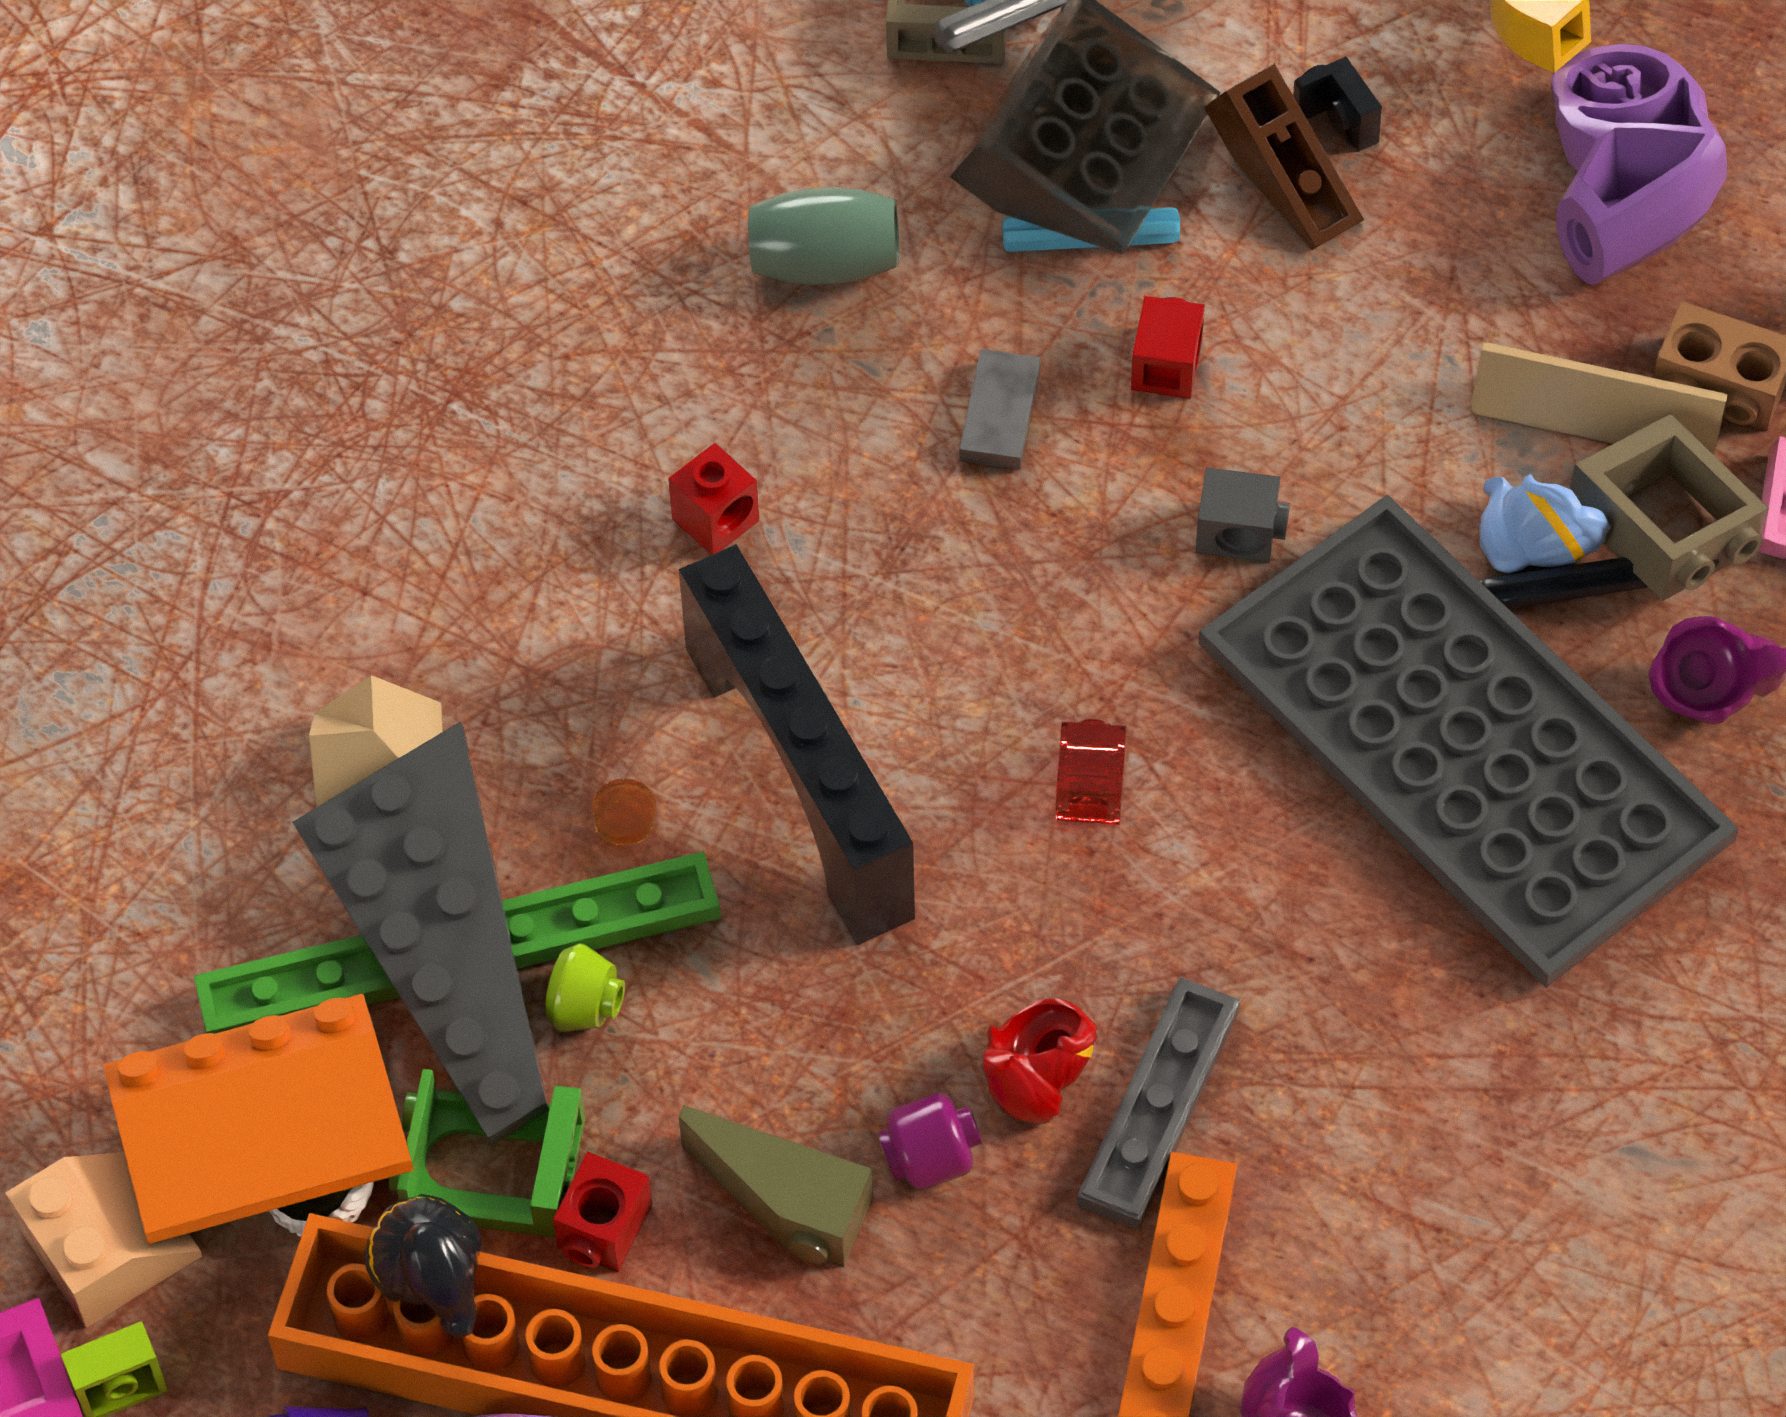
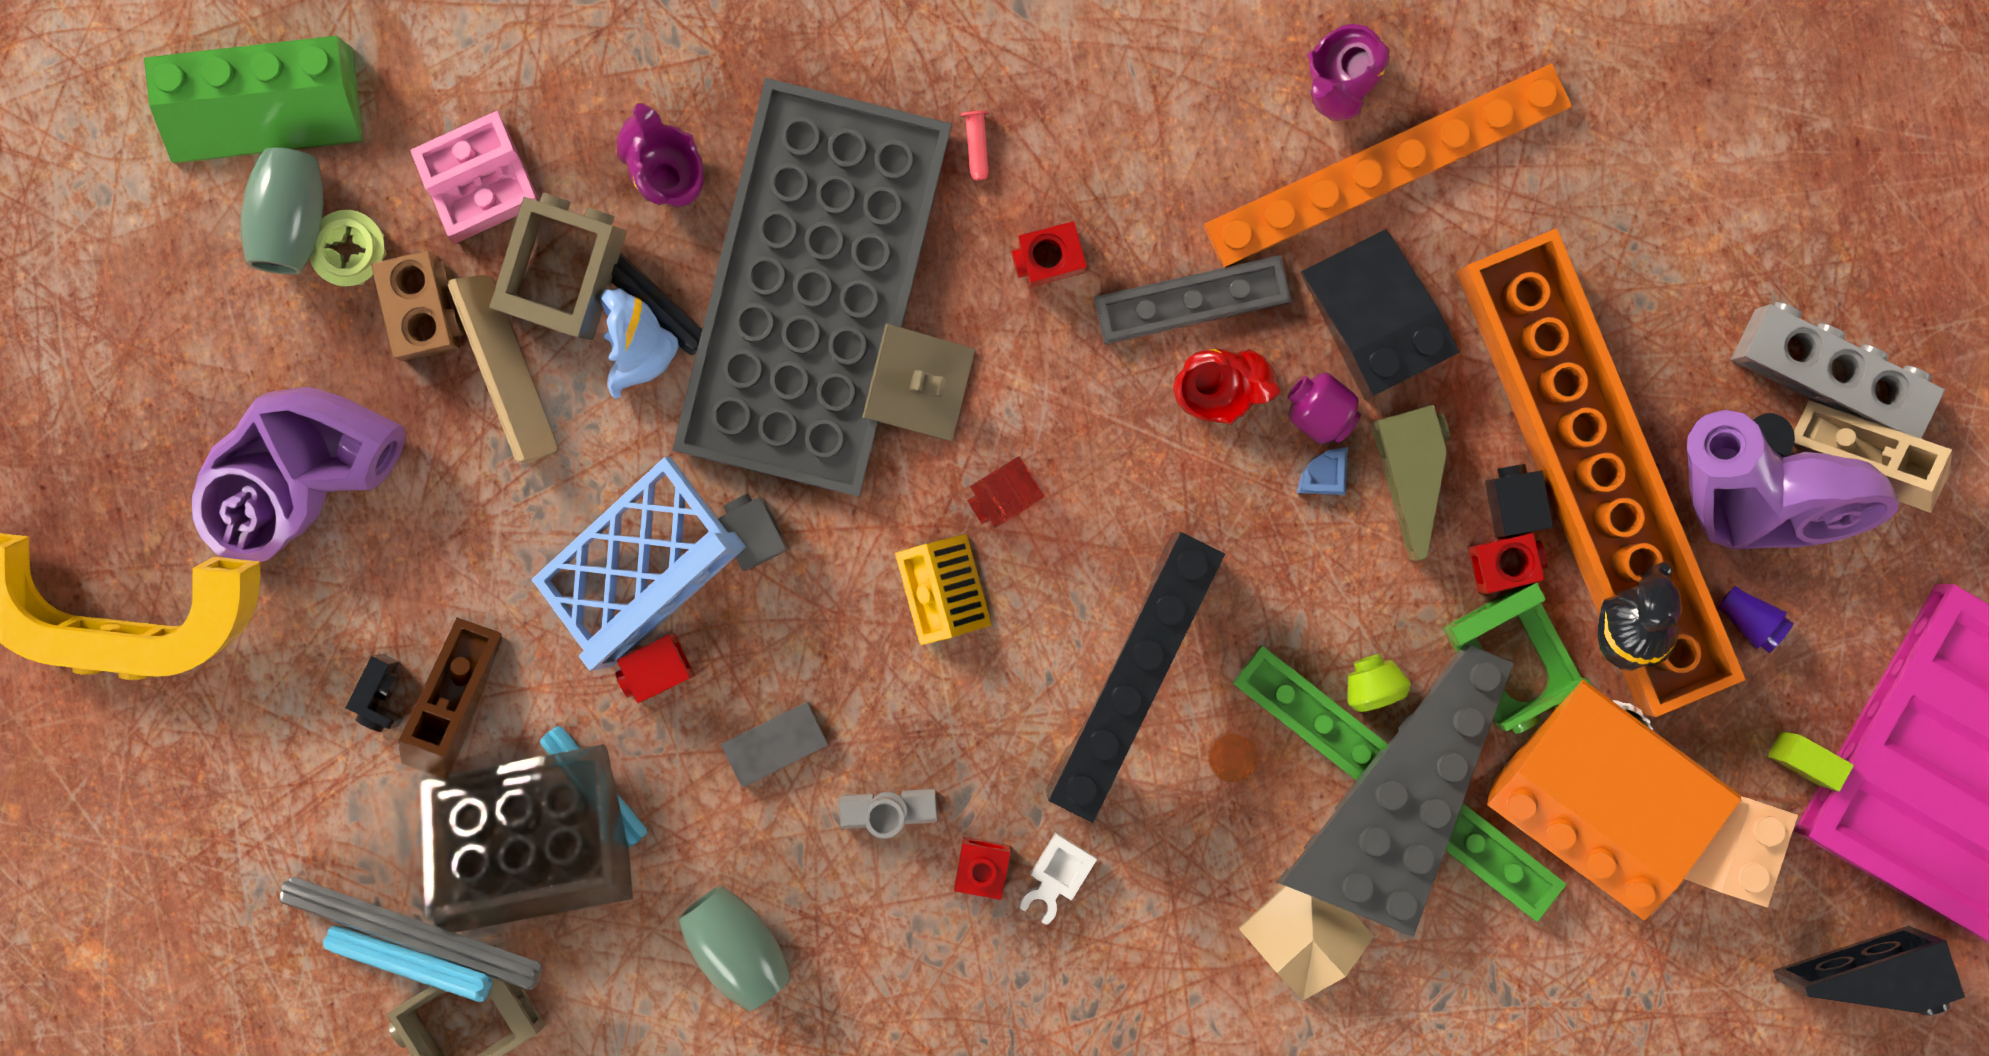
camera: 125 degrees left, 30 degrees up
none -> light blue fence [531,457,746,671]
none -> light grey bar [839,788,938,839]
none -> dark tan piece [862,324,975,441]
none -> yellow panel [895,533,992,645]
none -> coral piece [960,111,989,181]
none -> red brick [1011,221,1087,288]
none -> white plate [1020,832,1097,925]
none -> medium blue tile [1296,447,1348,495]
none -> black slope [1300,229,1460,400]
none -> black brick [1485,463,1553,537]

